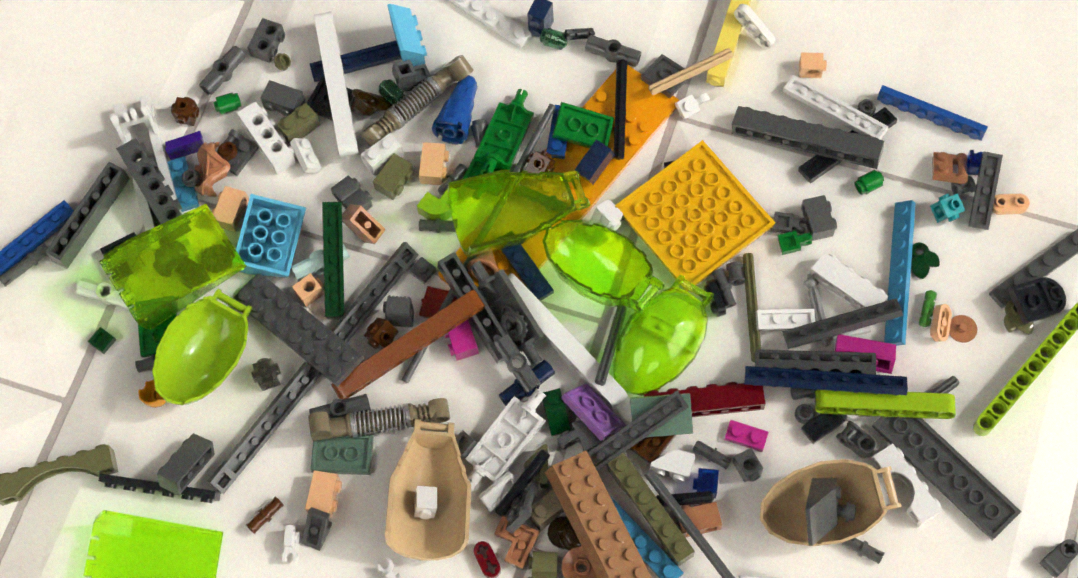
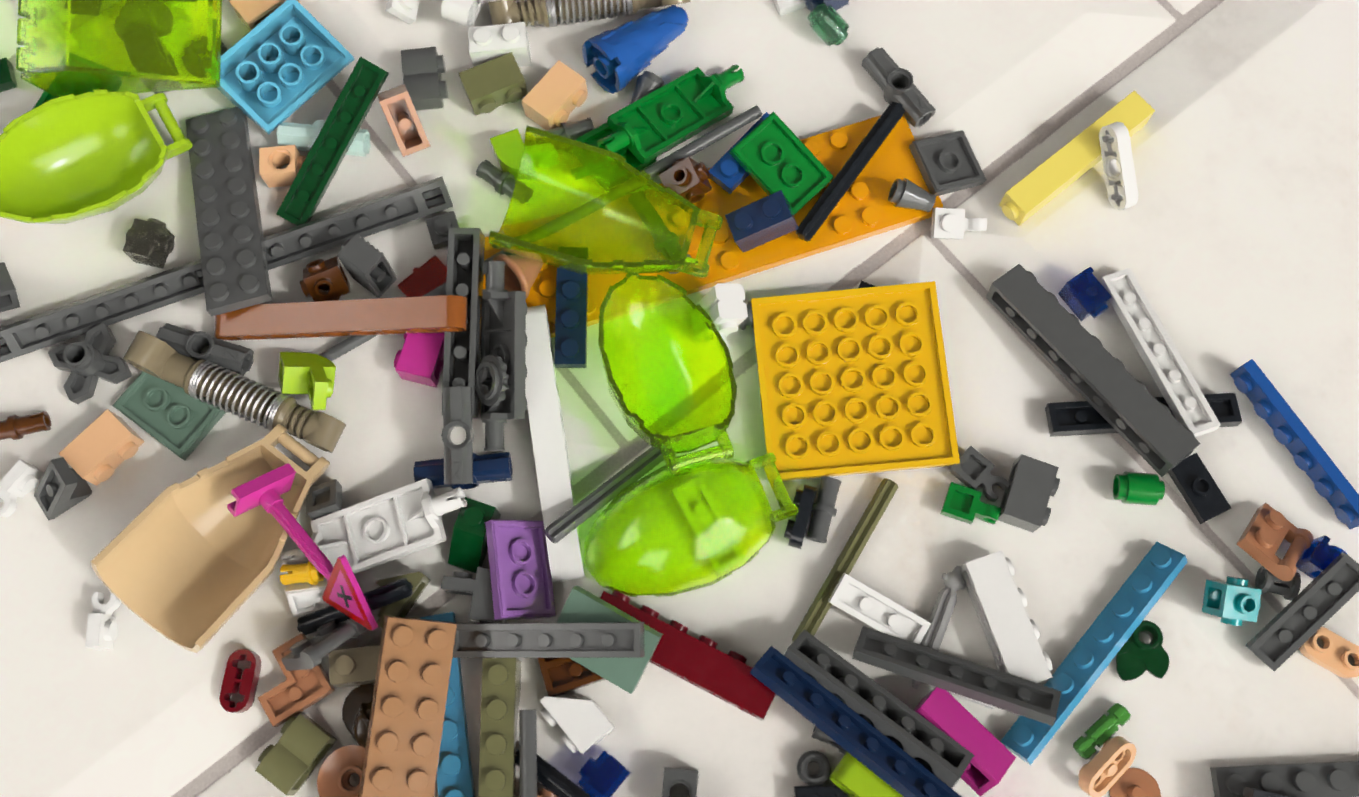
camera: 30 degrees right, 5 degrees up
white brick [414,486,437,519] -> none
black axle [563,28,595,40] -> none
tan axle [649,48,733,95] -> none
dark grey axle [693,441,732,470] -> none
dark pink plate [724,420,769,452] -> none
dark grey bush [726,261,745,286] -> none
light nougat brick [799,52,827,78] -> none
dark grey plate [857,99,876,116] -> none
none -> dark grey plant [48,323,132,404]
none -> dark pink piece [227,463,378,631]
none -> lime brick [278,352,336,410]
none -> yellow pin [280,561,325,585]
none -> dark grey cone [888,178,936,212]
none -> clear blue brick [1058,267,1112,321]
none -> black plate [1168,453,1231,524]

